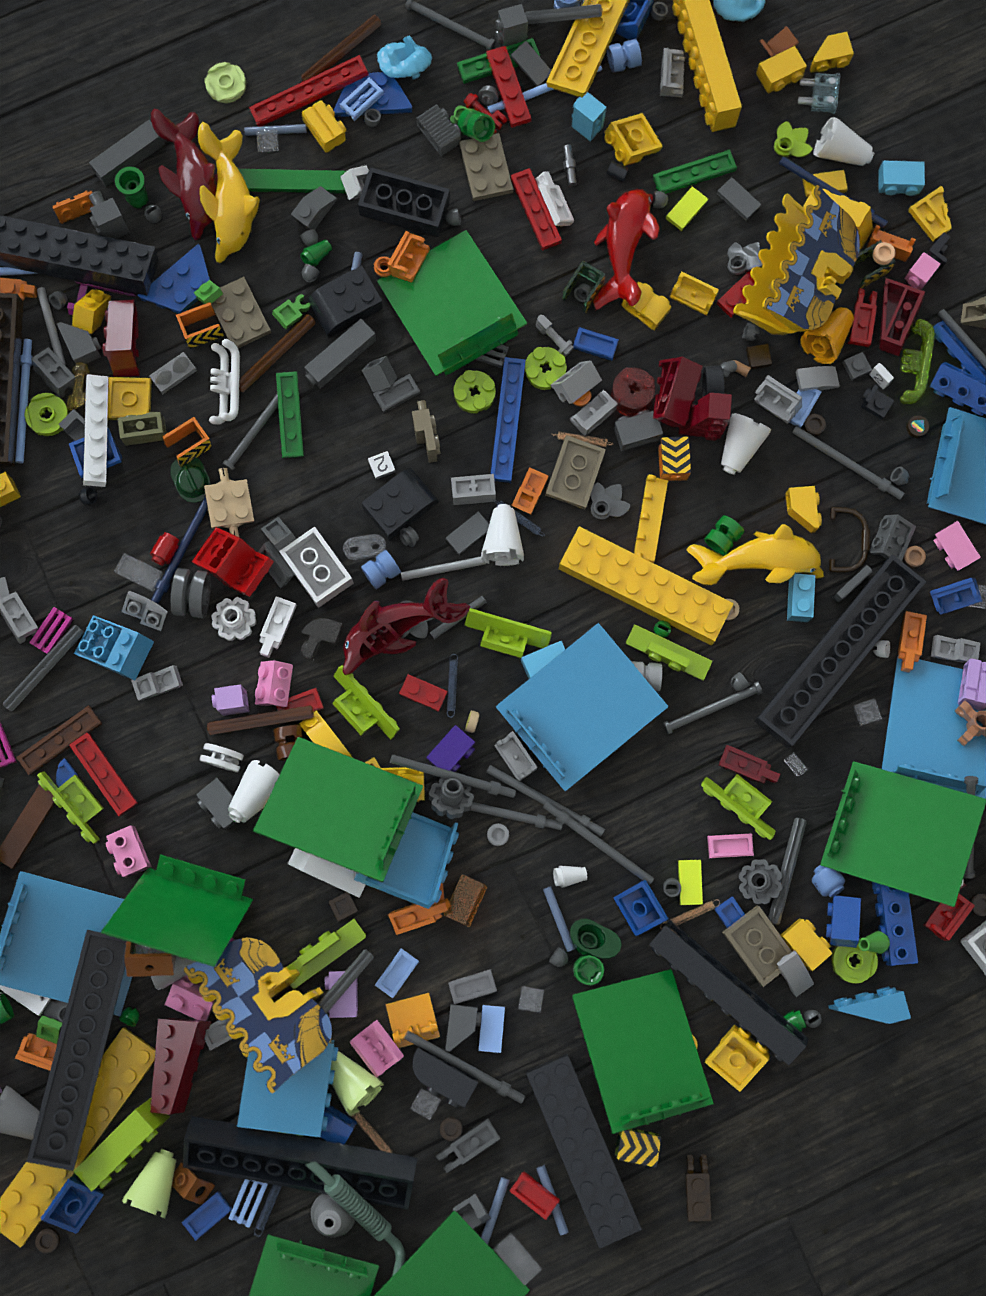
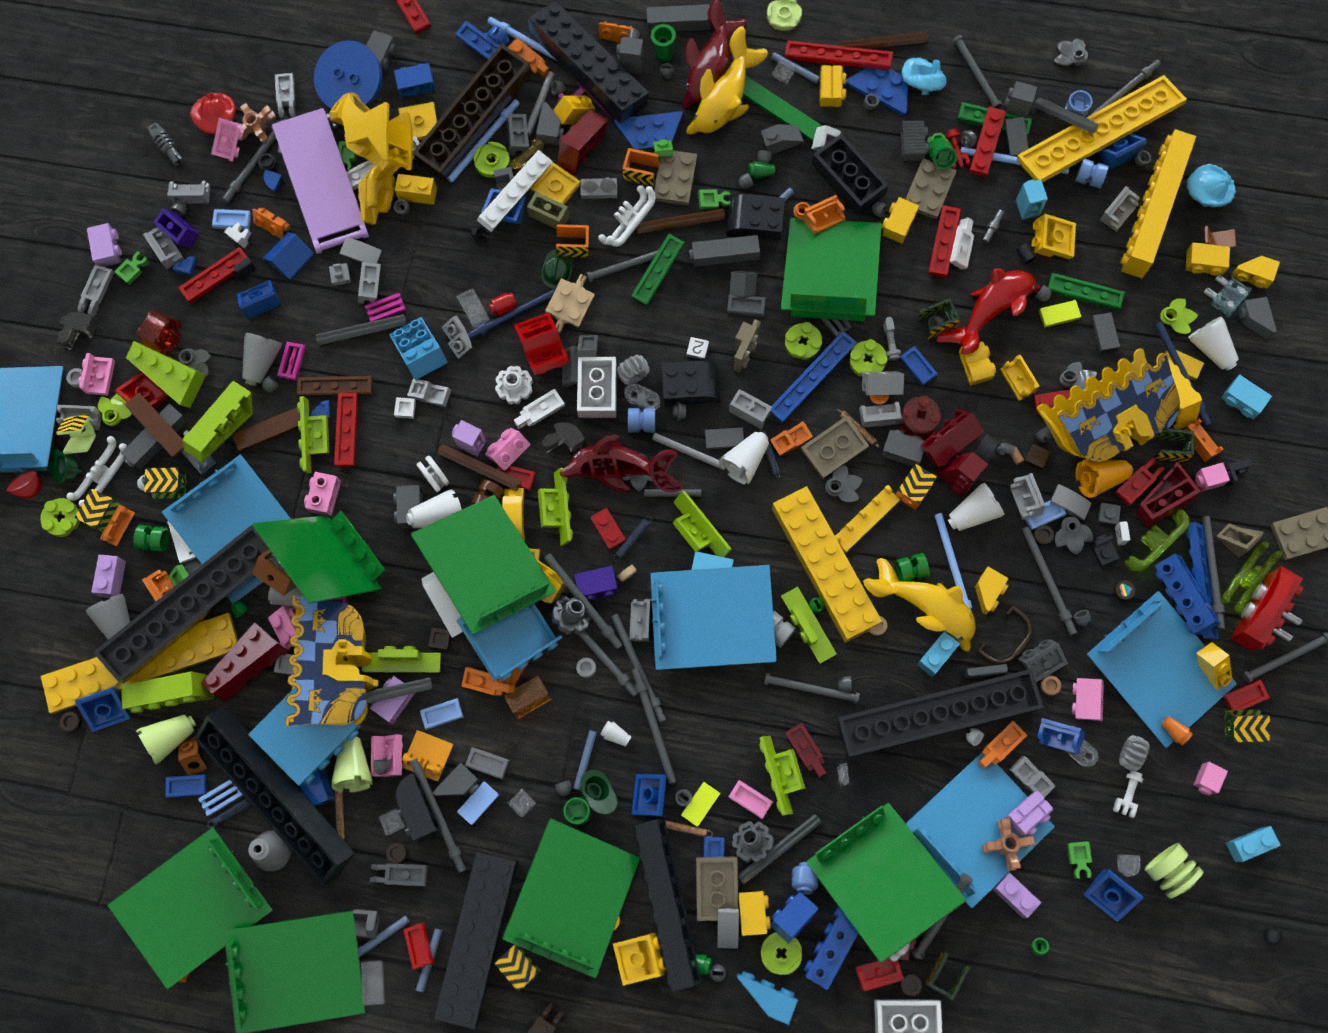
camera: 45 degrees right, 5 degrees down
dark grey wheel [171,568,211,619] -> none
sand green piece [306,1162,405,1276] -> none
light blue tile [340,78,384,121] -> none
clear tile [853,698,882,726] -> none
bright green cone [858,931,890,954] -> none
light nougat tile [873,242,895,265] -> none
yellow wing [908,186,952,242] -> none
none -> dark grey hinge [373,759,390,775]
none -> white tile [394,397,416,419]
none -> light grey gear [617,355,650,385]
none -> yellow brick [881,197,919,244]
none -> light blue bar [935,513,973,612]
none -> dark grey plate [1055,517,1093,555]
none -> dark grey slope [1238,297,1277,339]

